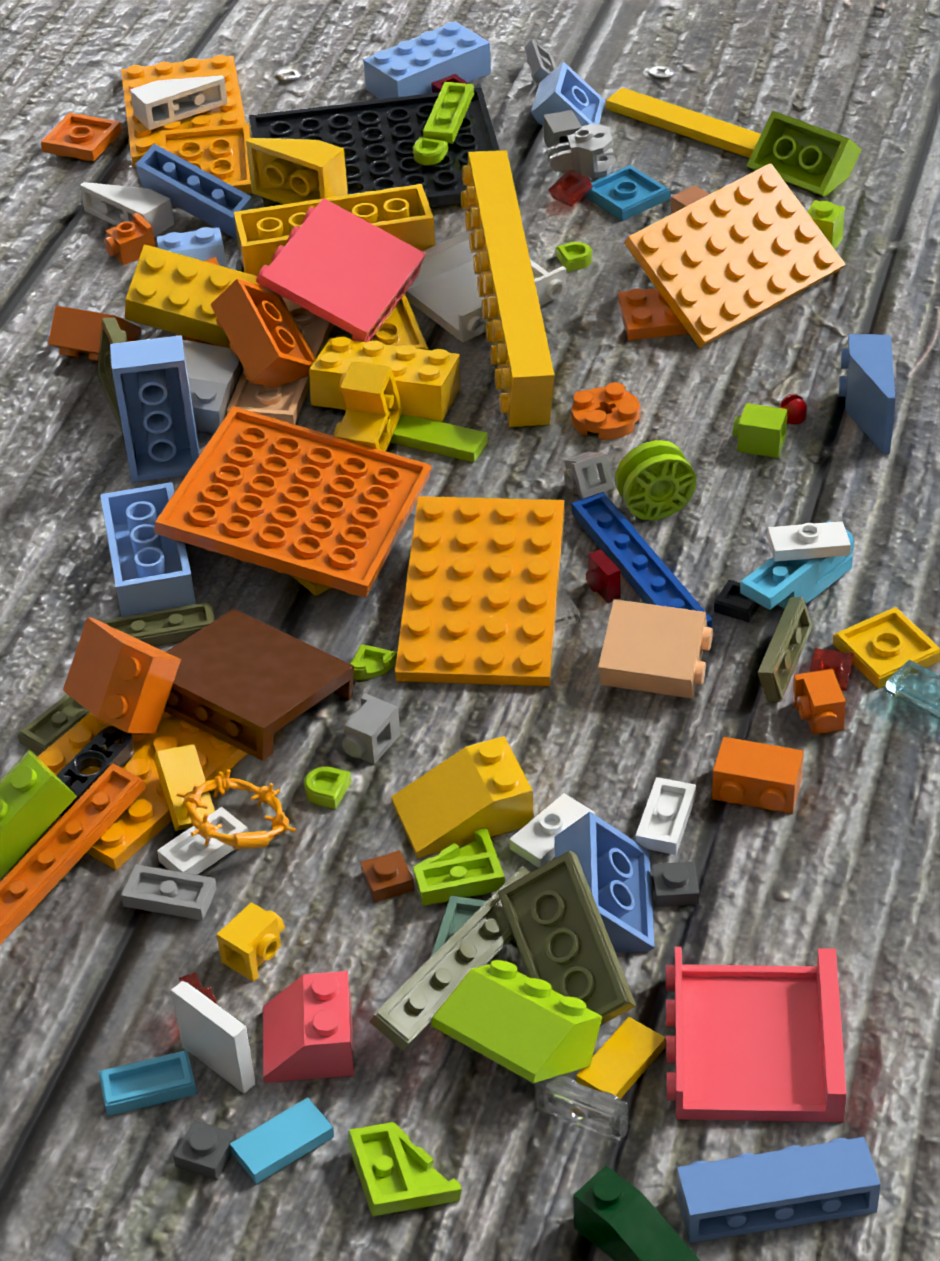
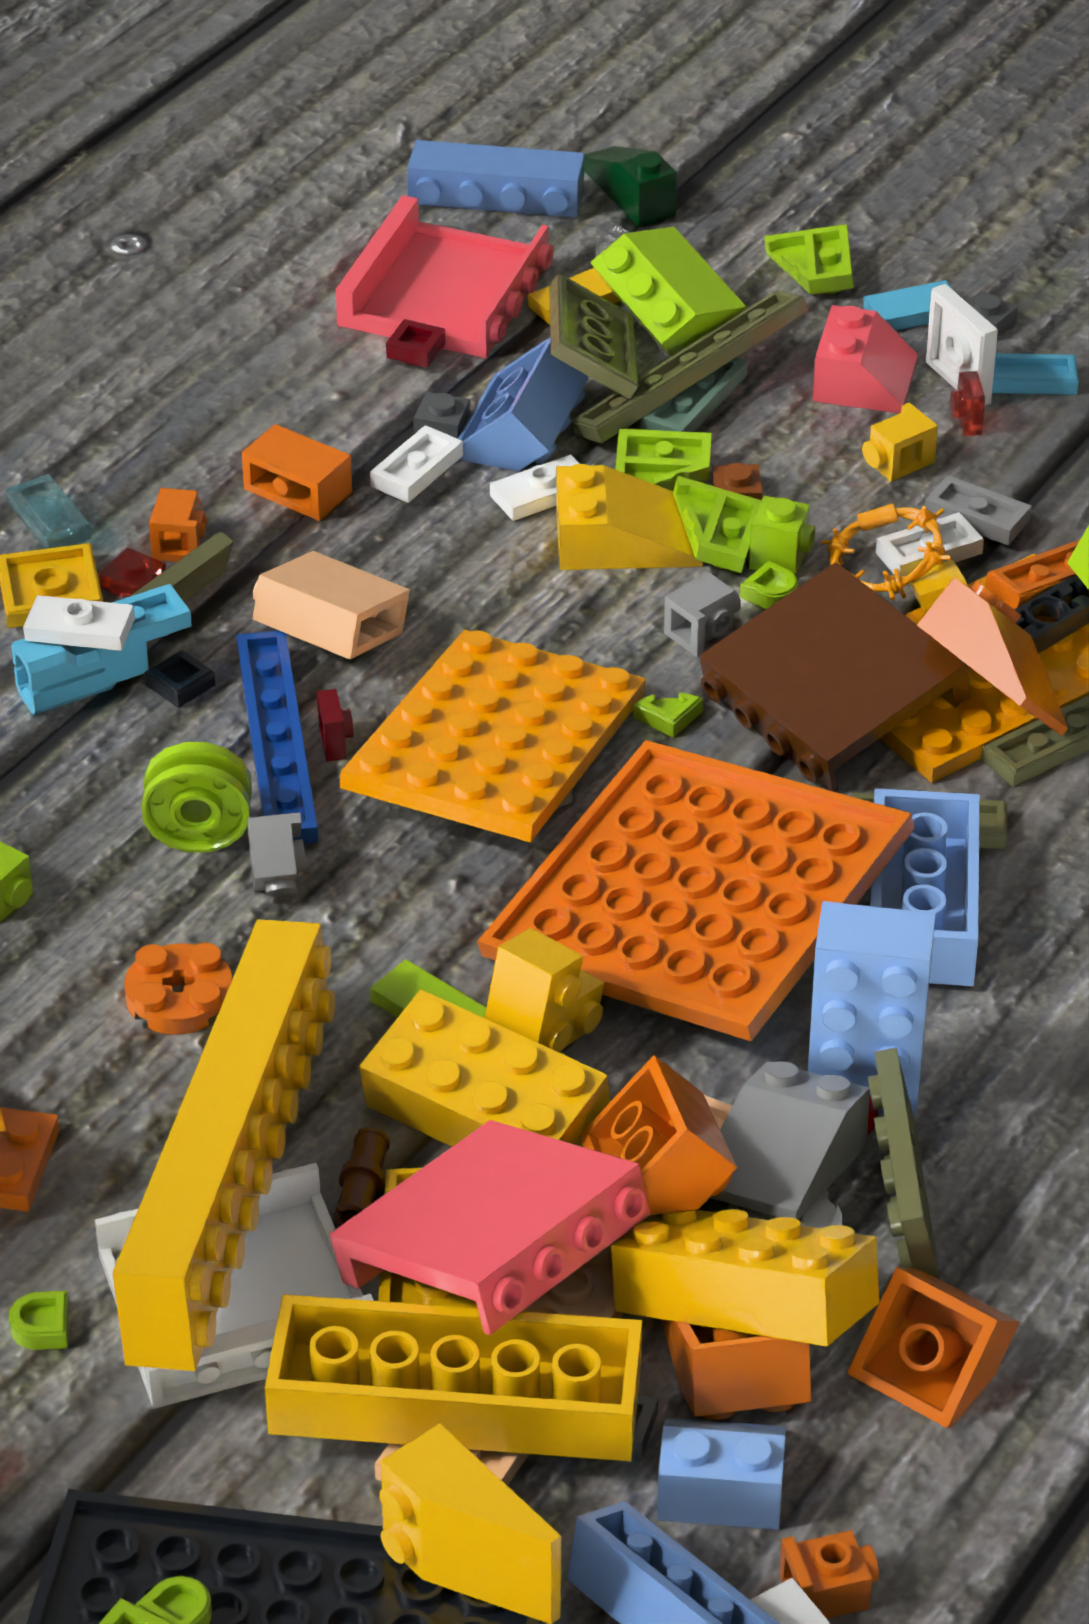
camera: 165 degrees left, 0 degrees up
none -> reddish brown pin [333,1127,390,1226]
none -> dark red plate [386,319,445,368]
none -> lime wing [673,476,762,573]
none -> lime brick [749,496,816,575]

